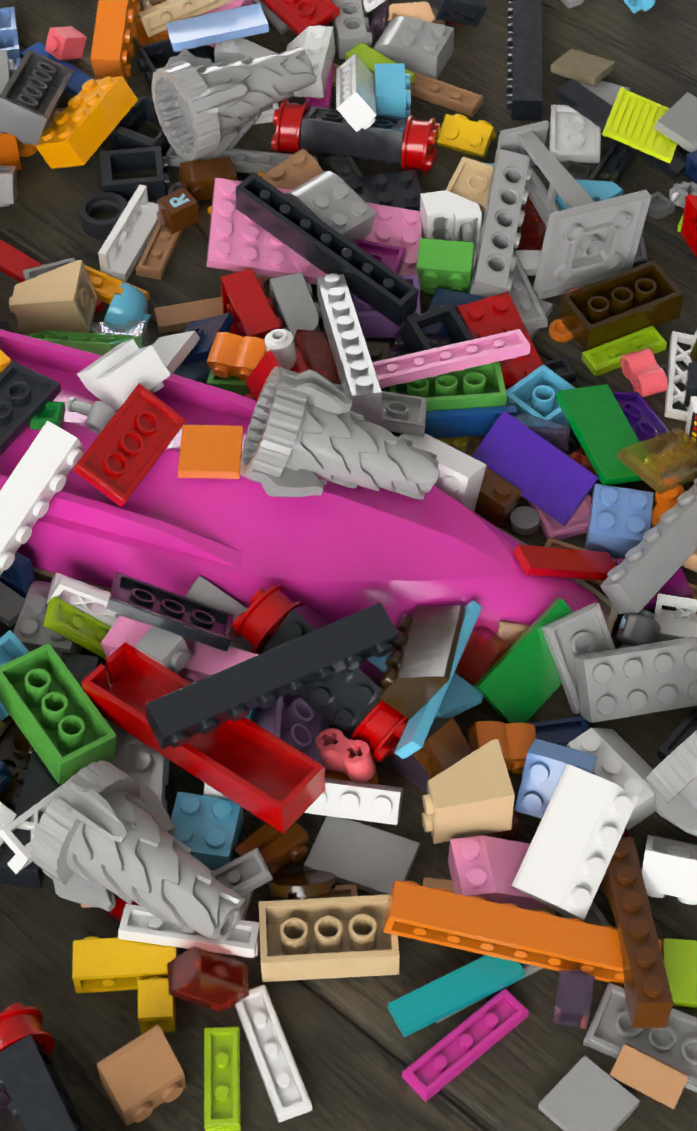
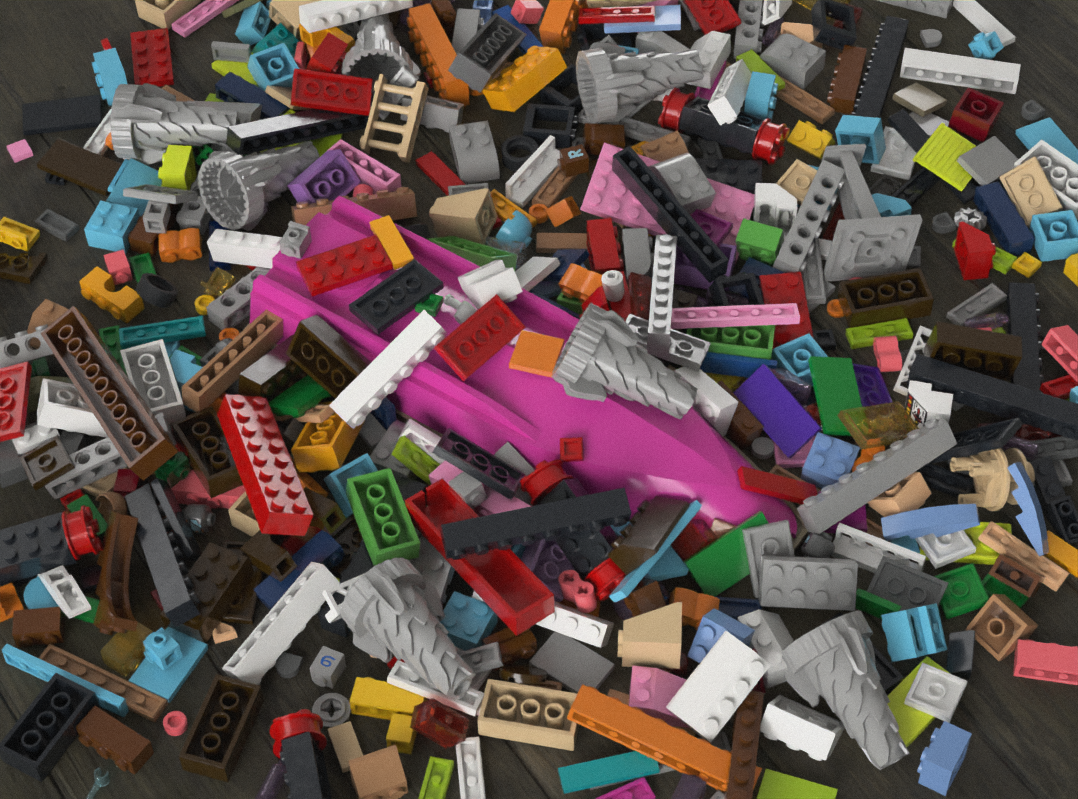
camera: 15 degrees right, 0 degrees up
none -> light grey brick [310,646,346,689]
none -> light grey gear [312,693,351,728]
none -> tan tile [328,721,363,773]
none -> light grey brick [449,120,500,184]
none -> orange tile [529,204,549,223]
none -> orange panel [545,196,582,227]
none -> red tile [560,437,583,462]
none -> red tile [578,6,656,24]
none -> reddish brown brick [827,45,867,114]
none -> medium azure brick [835,115,886,164]
none -> white brick [900,48,1021,94]
none -> dark red brick [948,87,1004,142]

